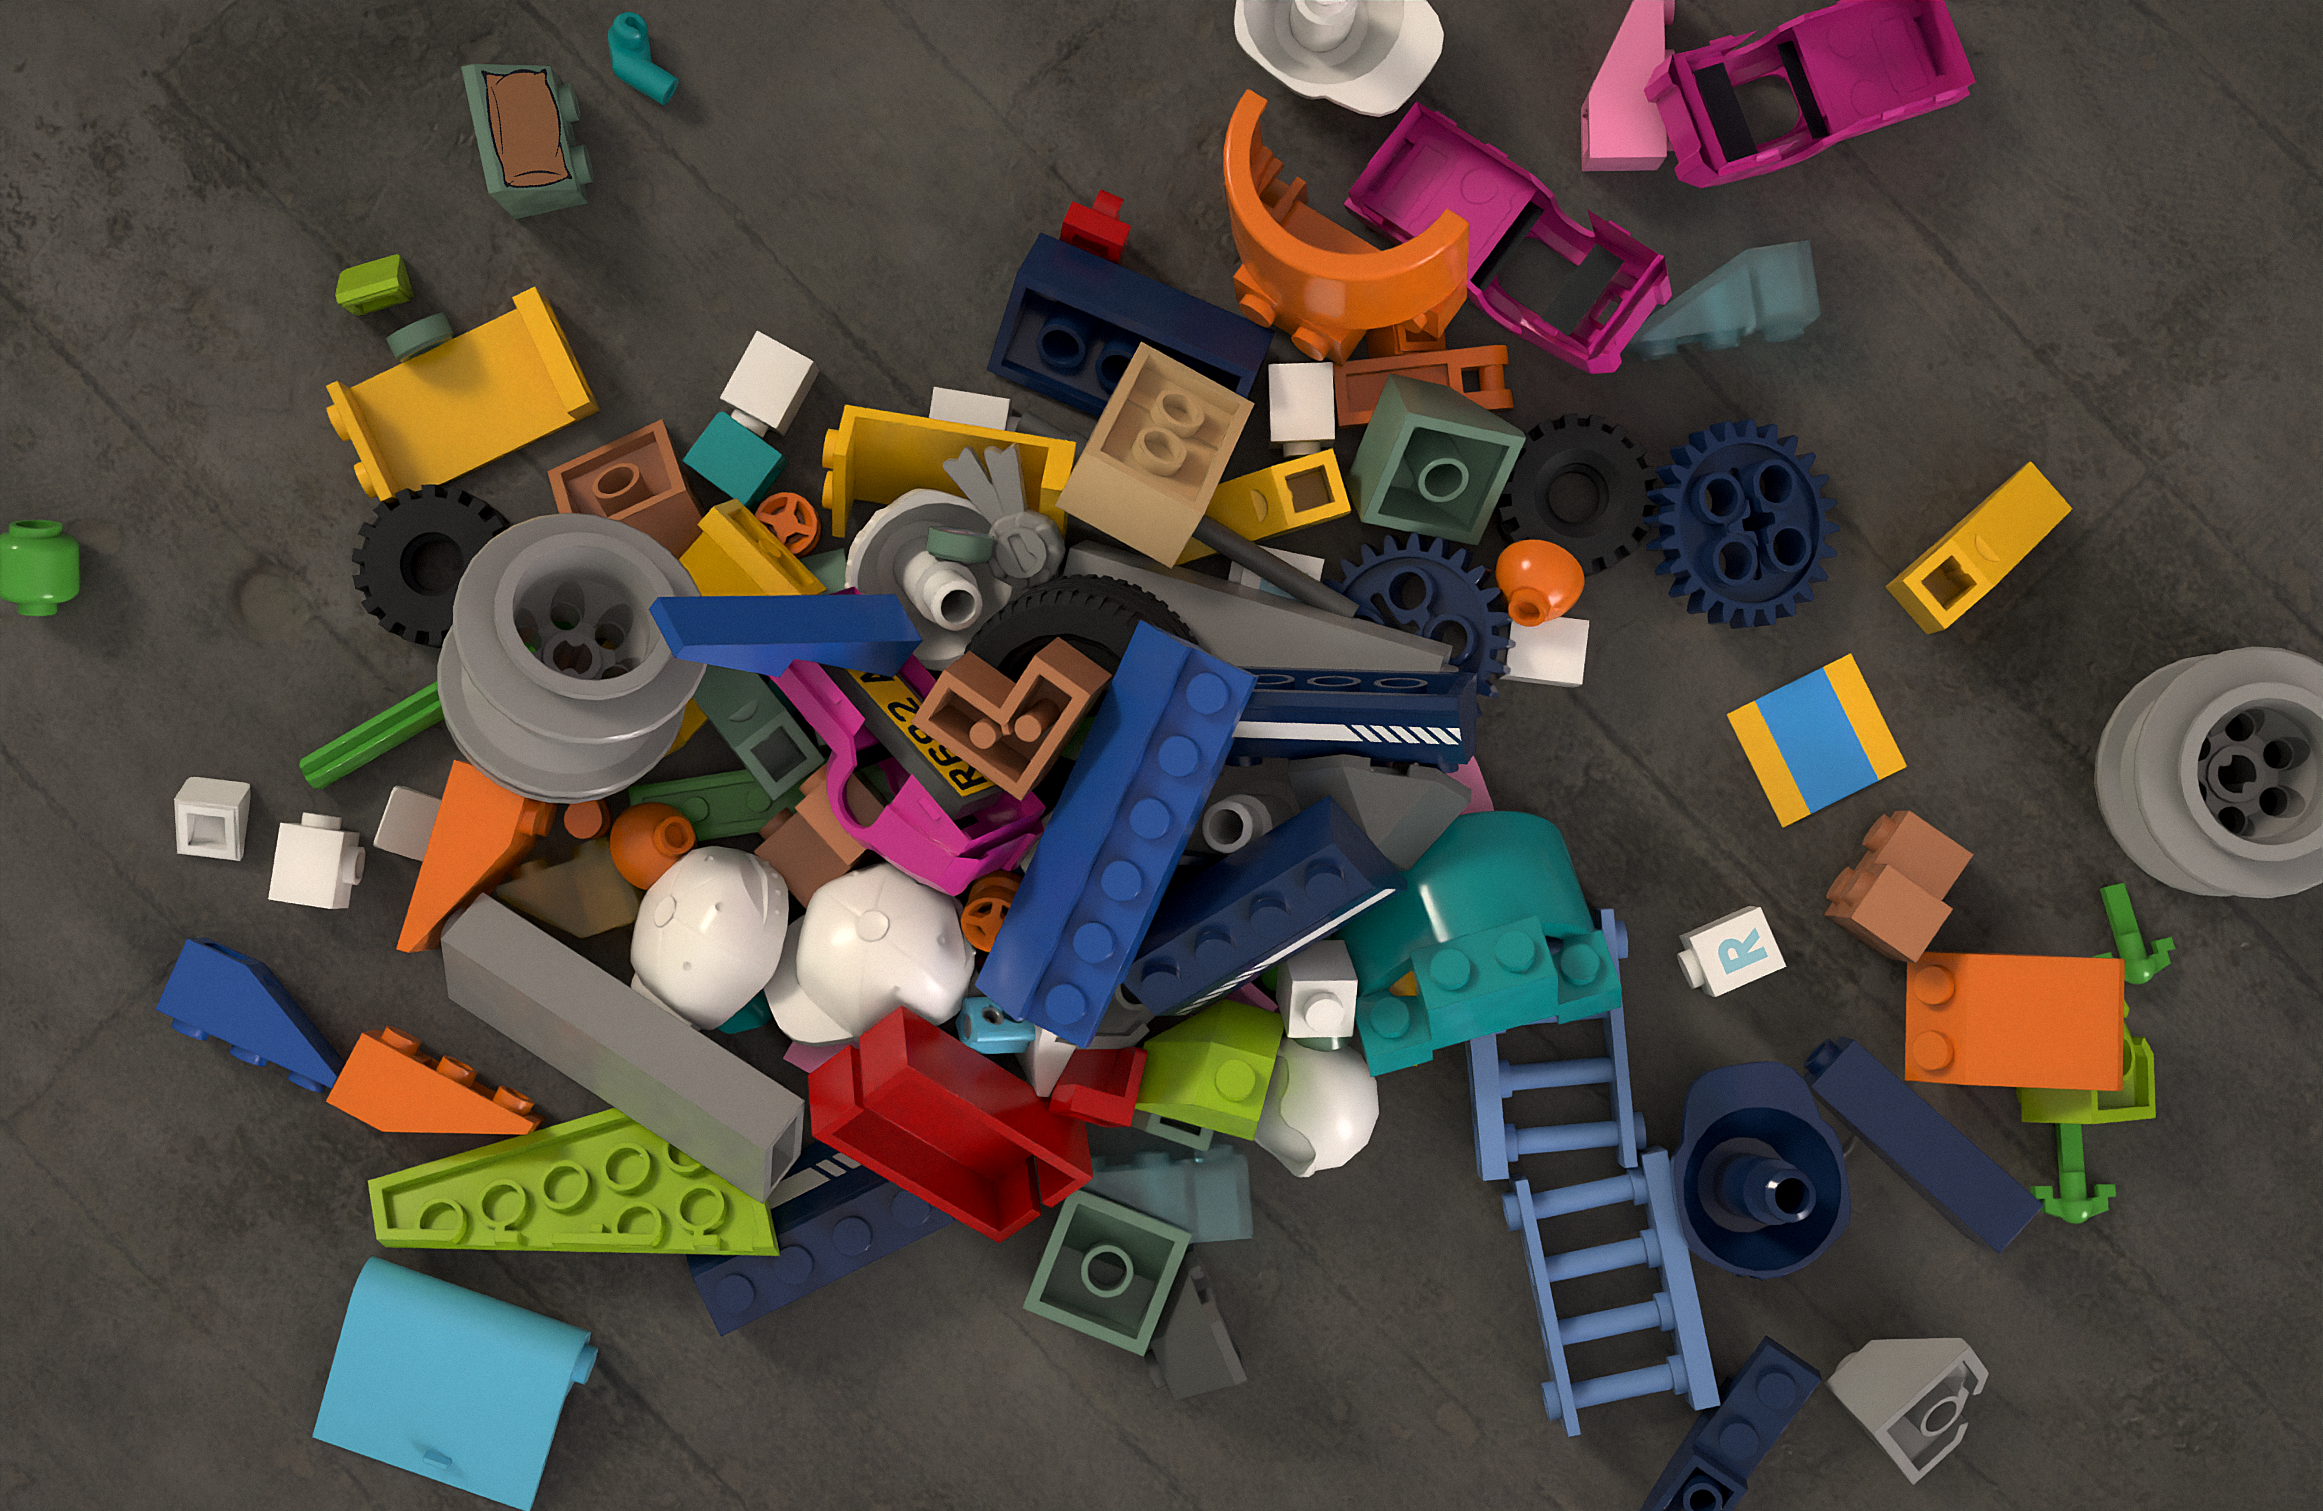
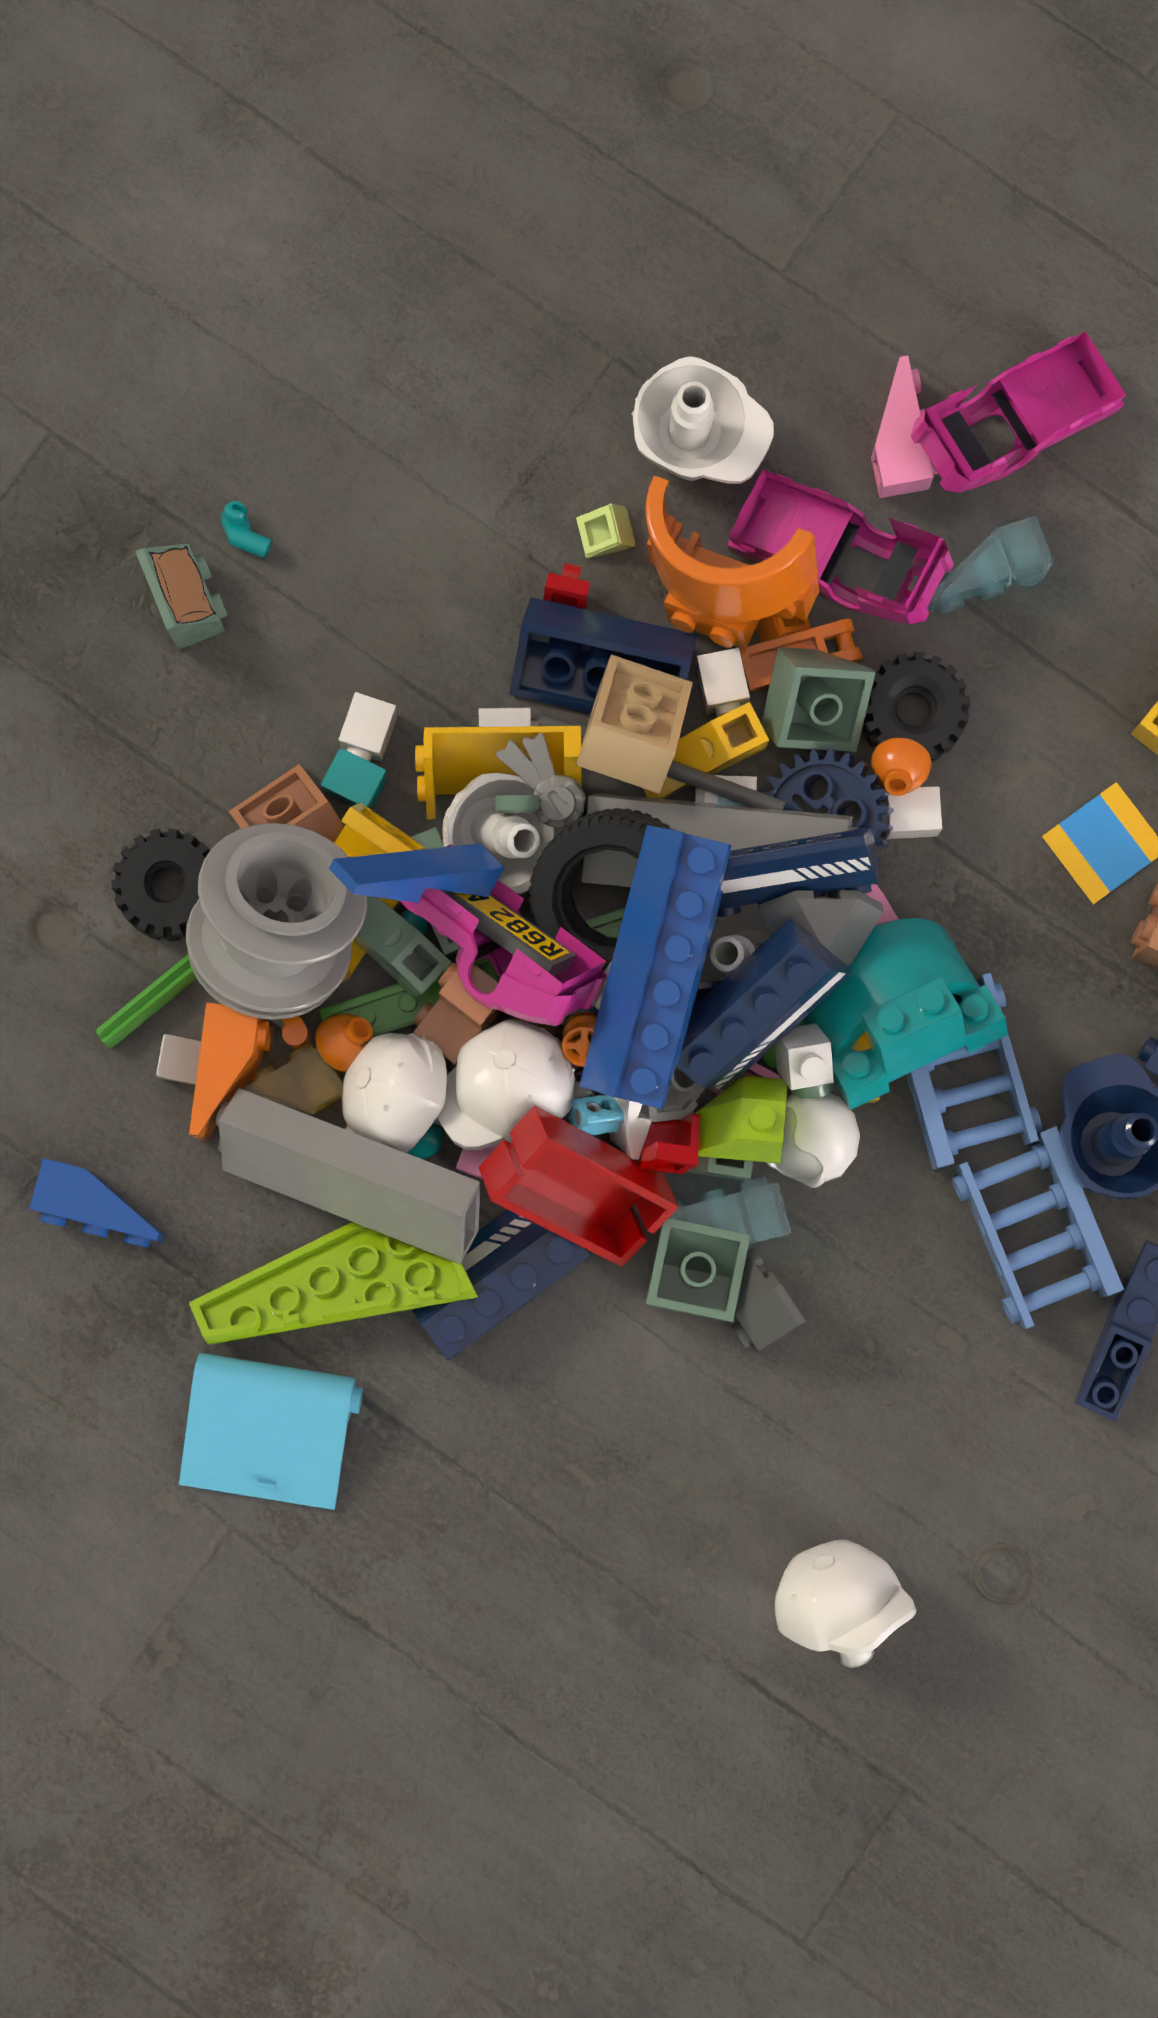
camera: 10 degrees left, 5 degrees down
white slope [174,777,251,861] -> none
white brick [268,812,365,909] -> none
yellow panel [326,287,601,504] -> none
orange slope [326,1025,545,1135] -> none
lime slope [335,254,414,316] -> none
sand green tile [386,313,454,362] -> none
orange wheel [755,492,823,559] -> none
nougat brick [910,637,1113,801] -> none
dark blue gear [1643,419,1840,629] -> none
white brick [1677,906,1786,997] -> none
none -> yellowish green slope [576,503,636,558]

